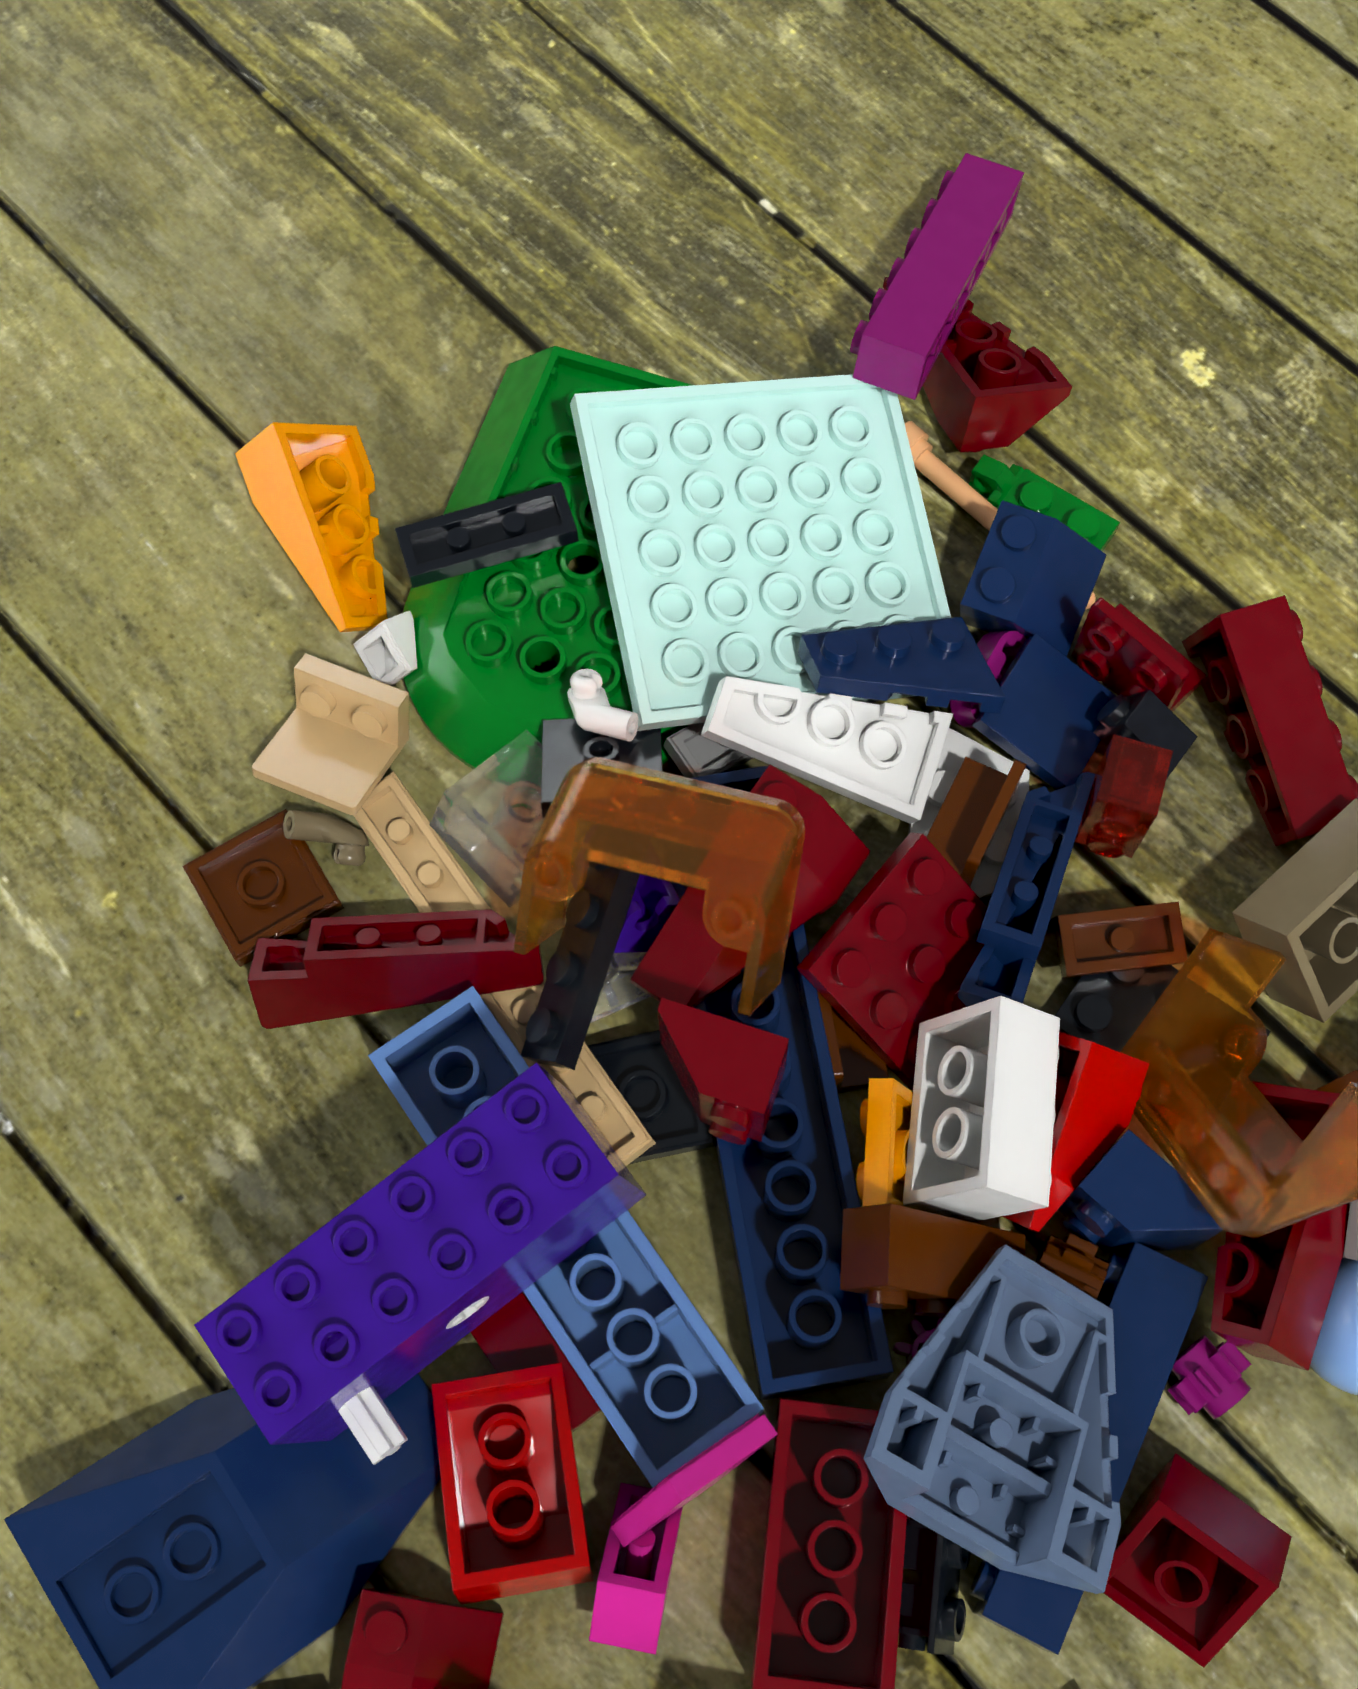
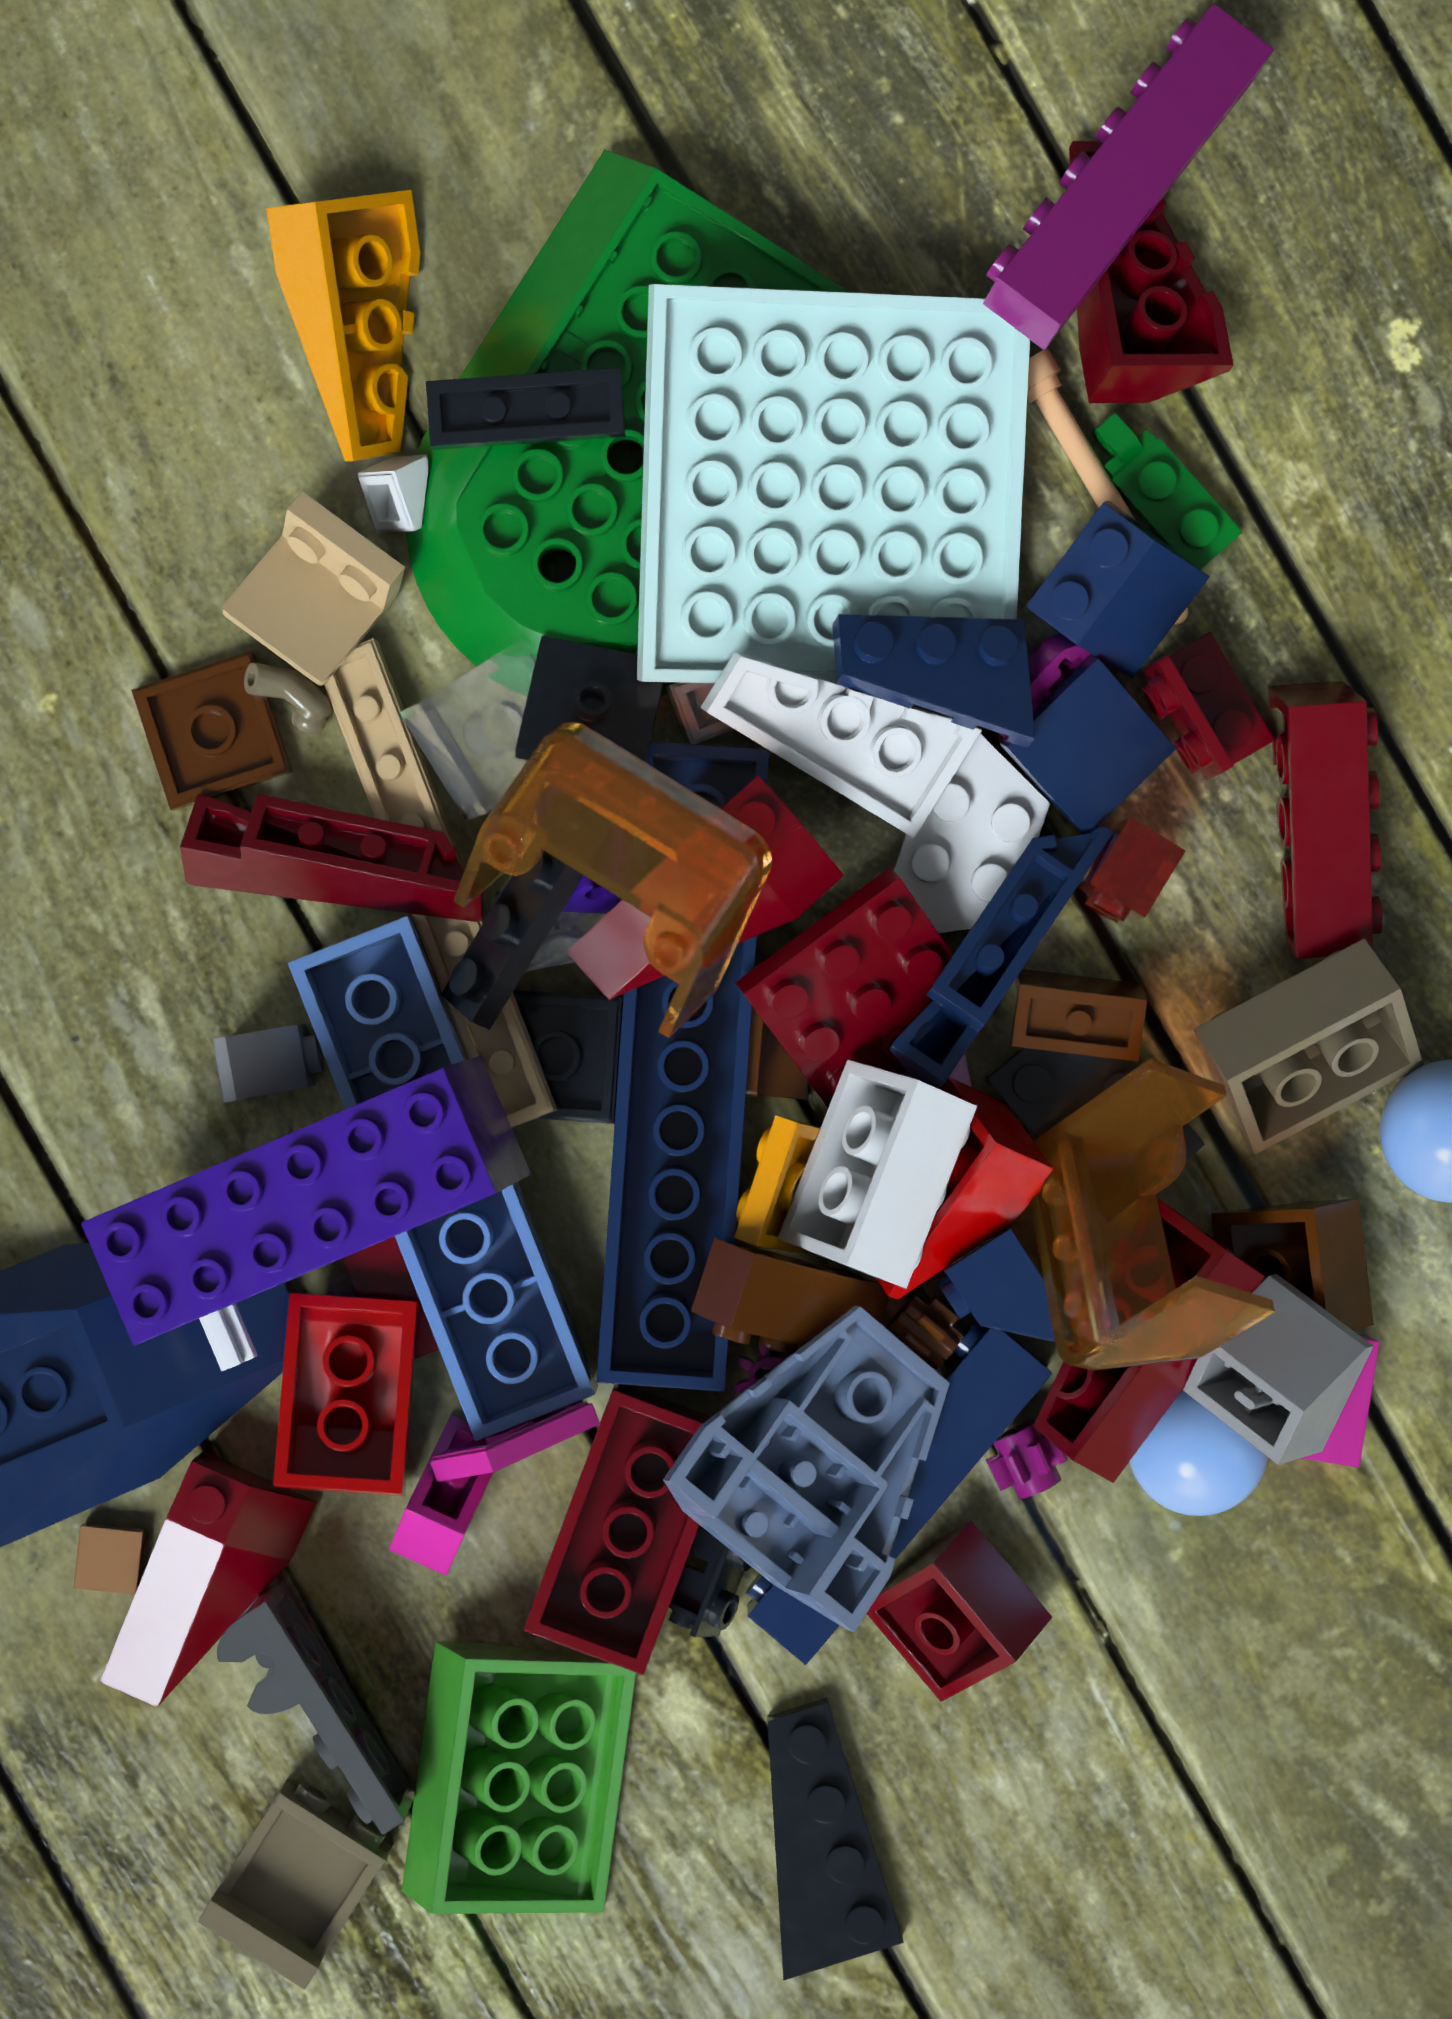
camera: 10 degrees right, 20 degrees up
white arm [567,669,638,741] -> none
dark red slope [657,998,789,1145] -> none
reddish brown panel [927,757,1027,887] -> none
black brick [1094,689,1198,787] -> none
none -> light grey slope [212,1024,323,1103]

